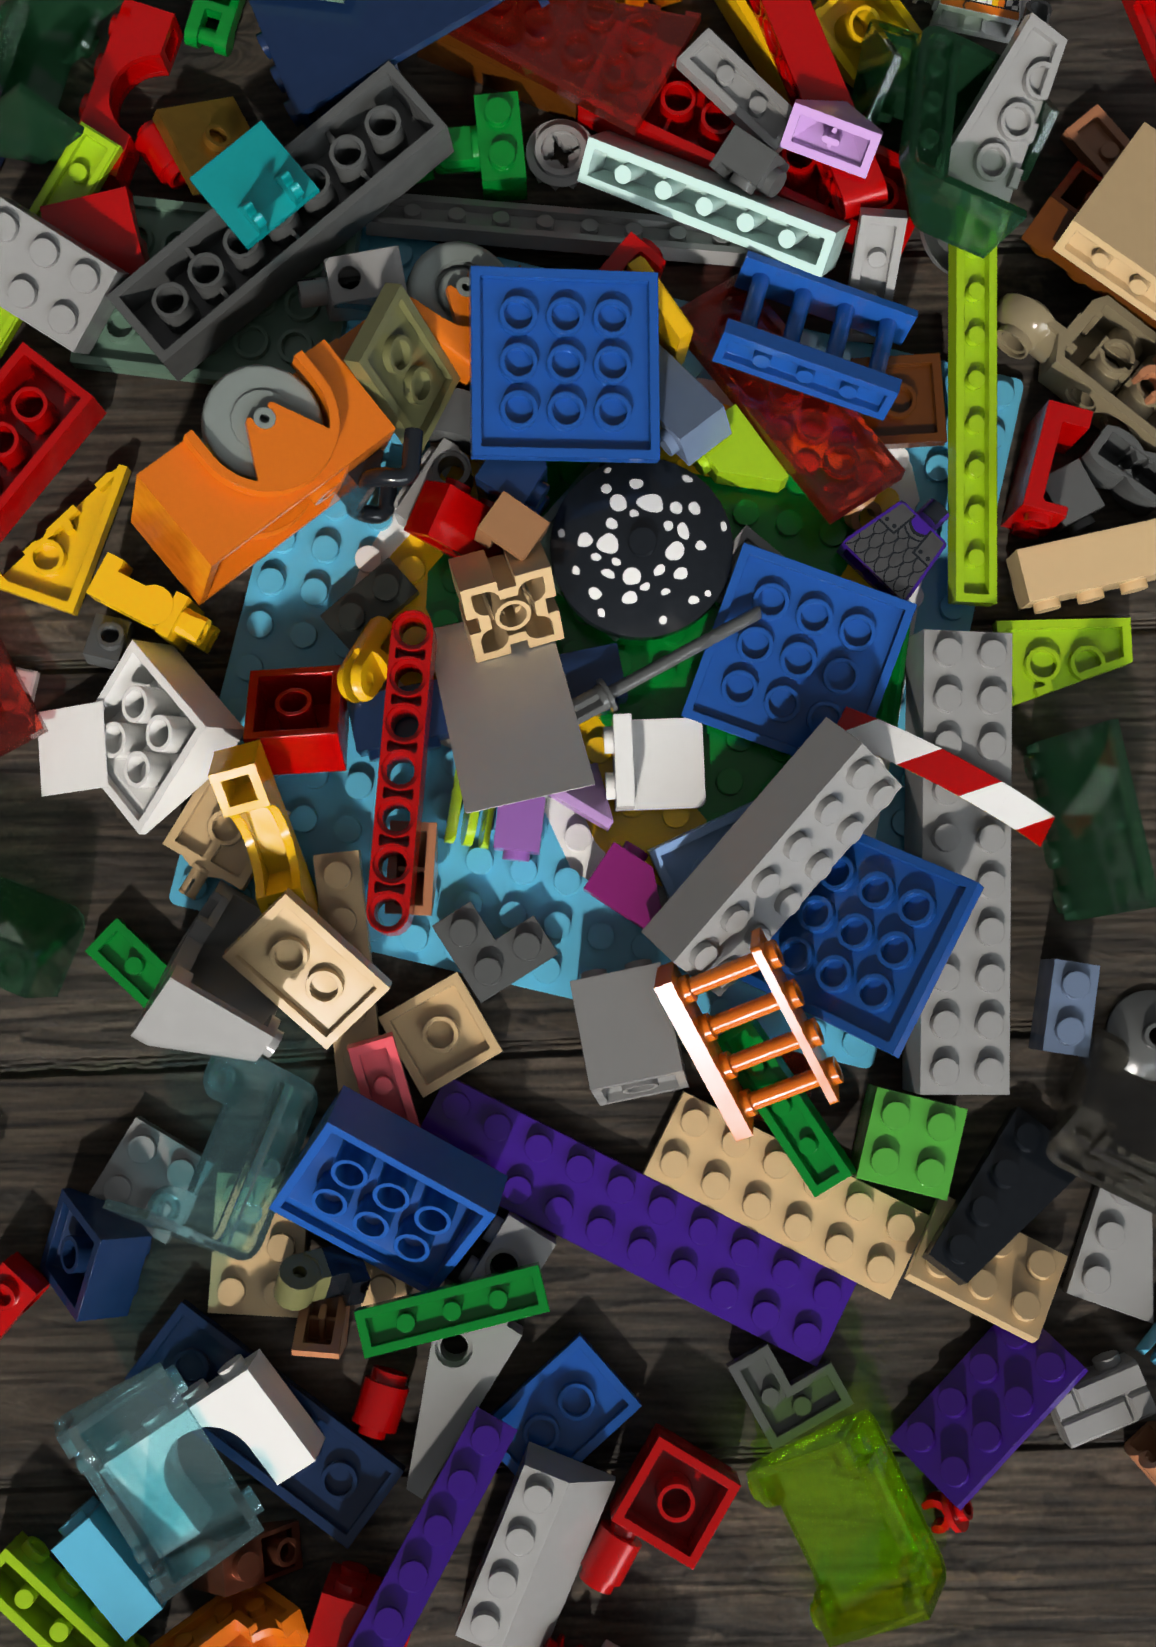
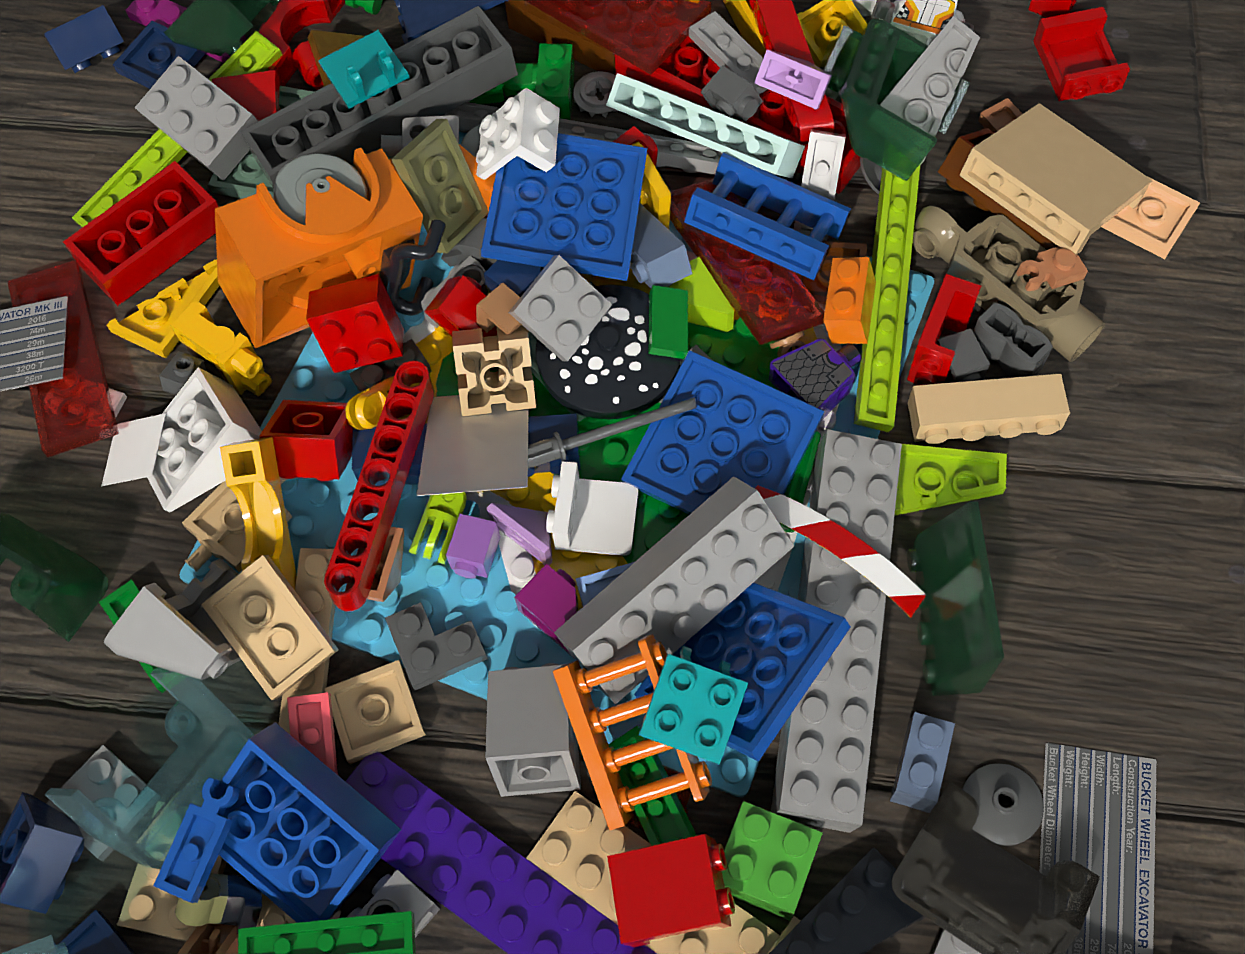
camera: 20 degrees right, 20 degrees down
none -> blue plate [153,777,240,903]
none -> red brick [306,274,404,373]
none -> white bracket [476,88,560,180]
none -> light grey plate [508,255,612,361]
none -> red panel [607,834,735,947]
none -> teal plate [638,646,748,765]
none -> green tile [648,285,688,359]
none -> orange brick [823,257,876,344]

